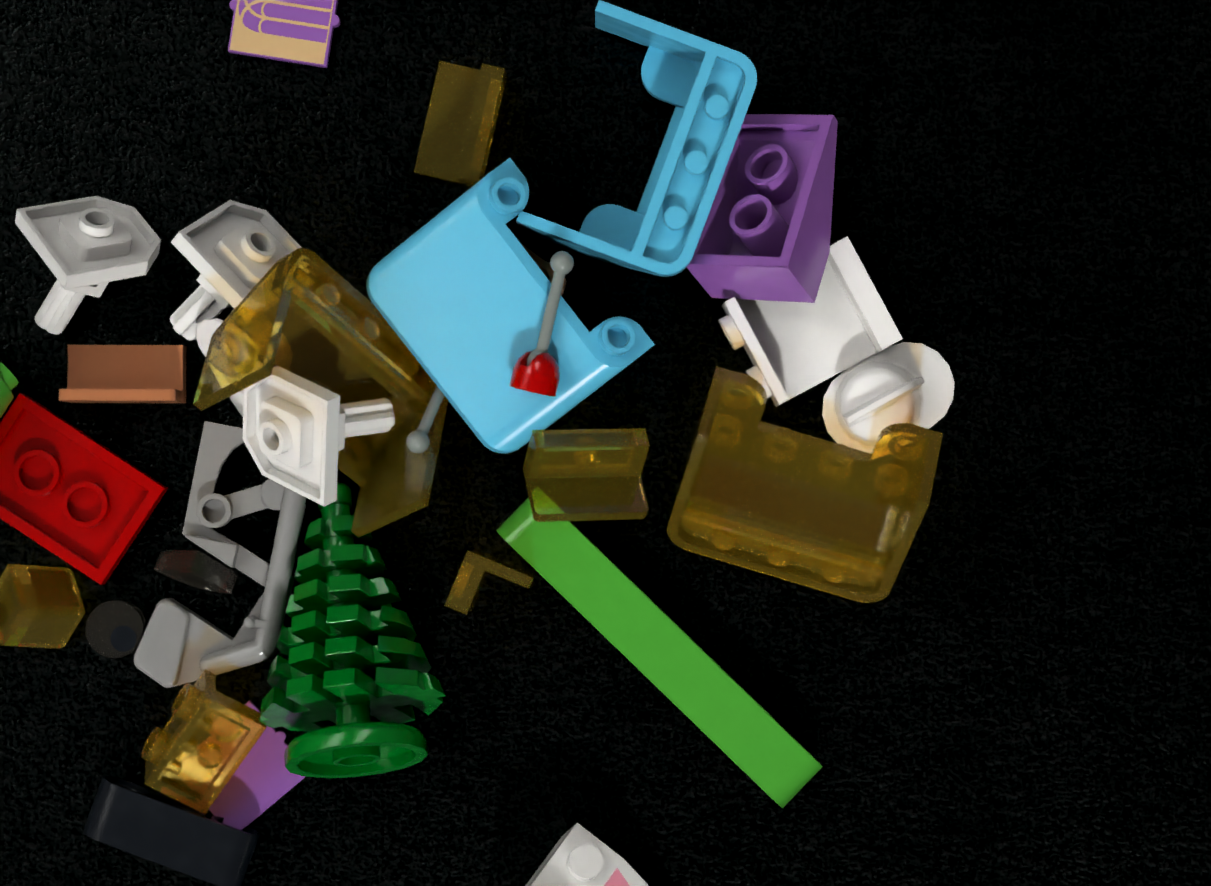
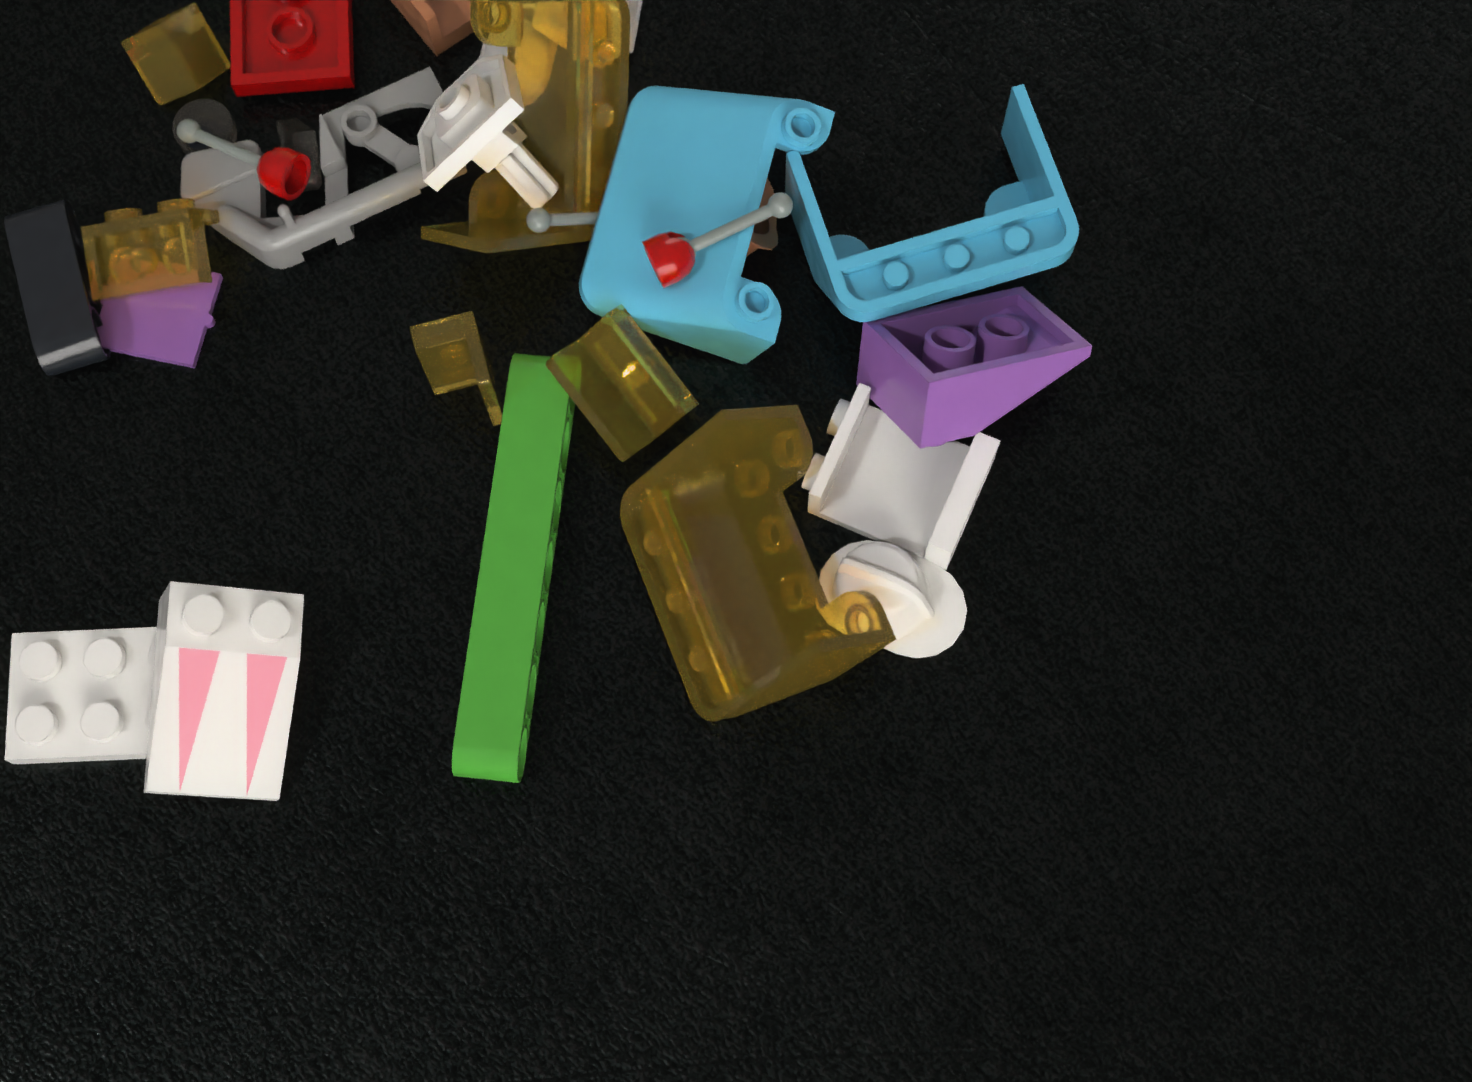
camera: 50 degrees right, 15 degrees down
green plant [260,482,446,778] -> none
clear yellow panel [414,61,507,186] -> none
none -> red hinge [177,119,311,201]

